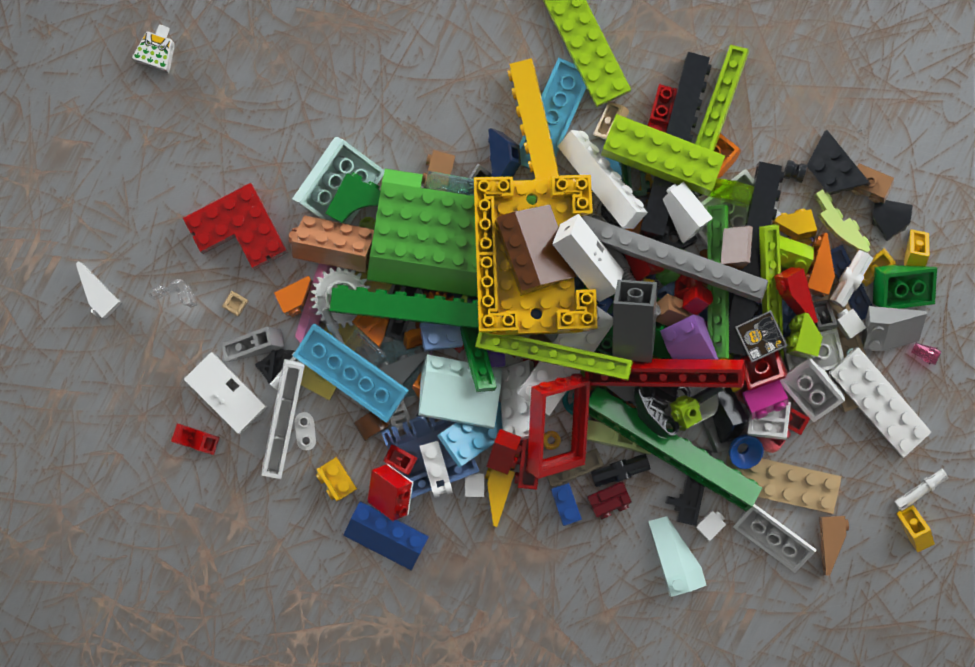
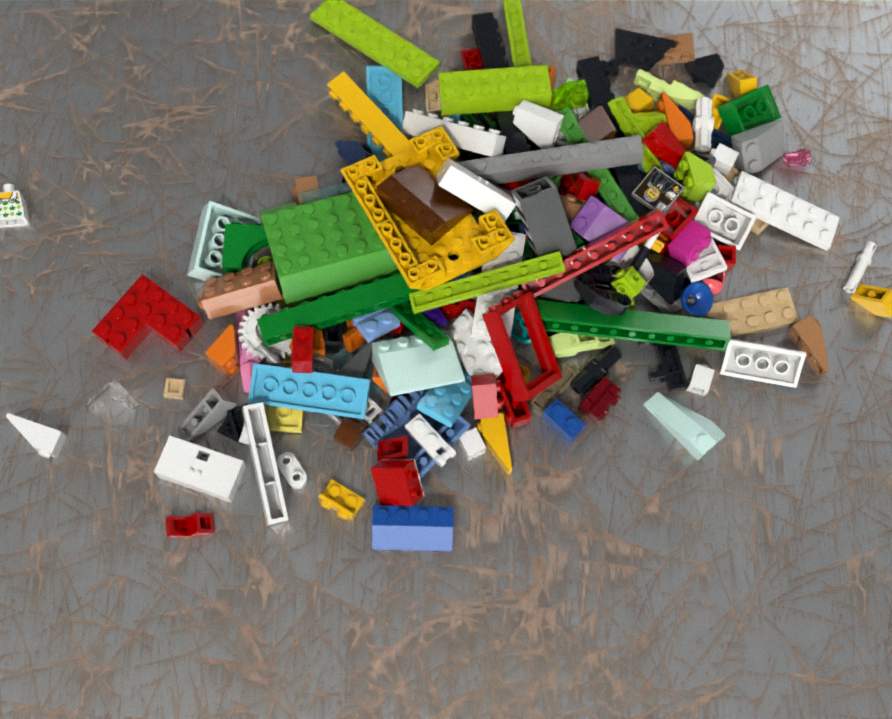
camera: 25 degrees left, 15 degrees down
none -> red brick [291,327,314,373]

